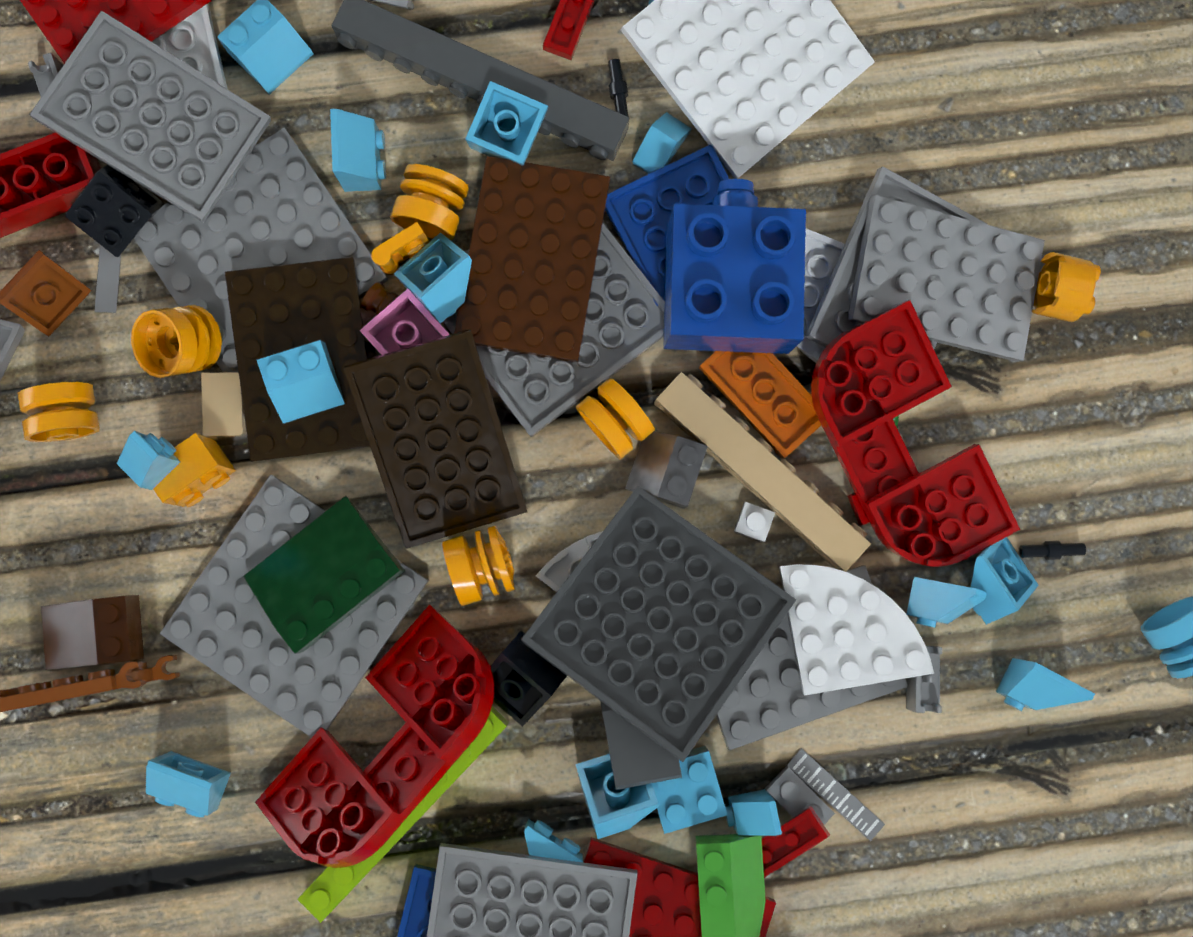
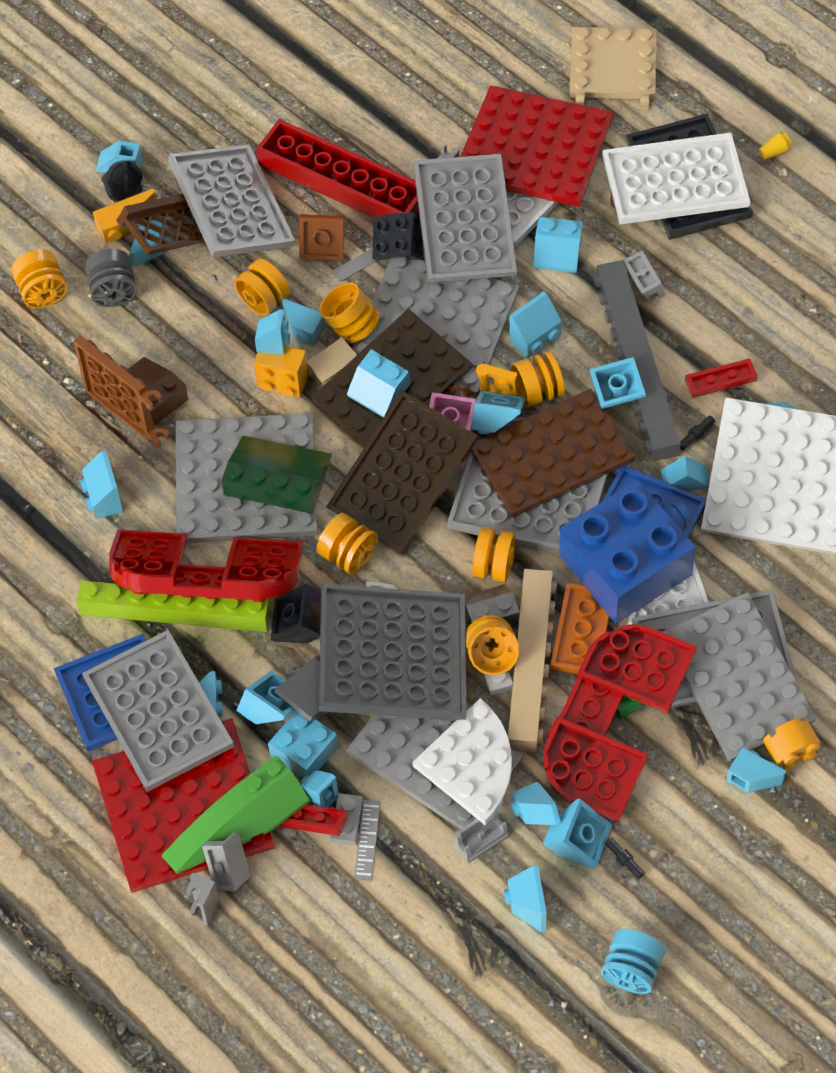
camera: 65 degrees right, 25 degrees down
none -> medium azure slope [282,299,325,347]
none -> light orange wheel [465,615,519,675]
none -> medium azure slope [726,747,786,793]

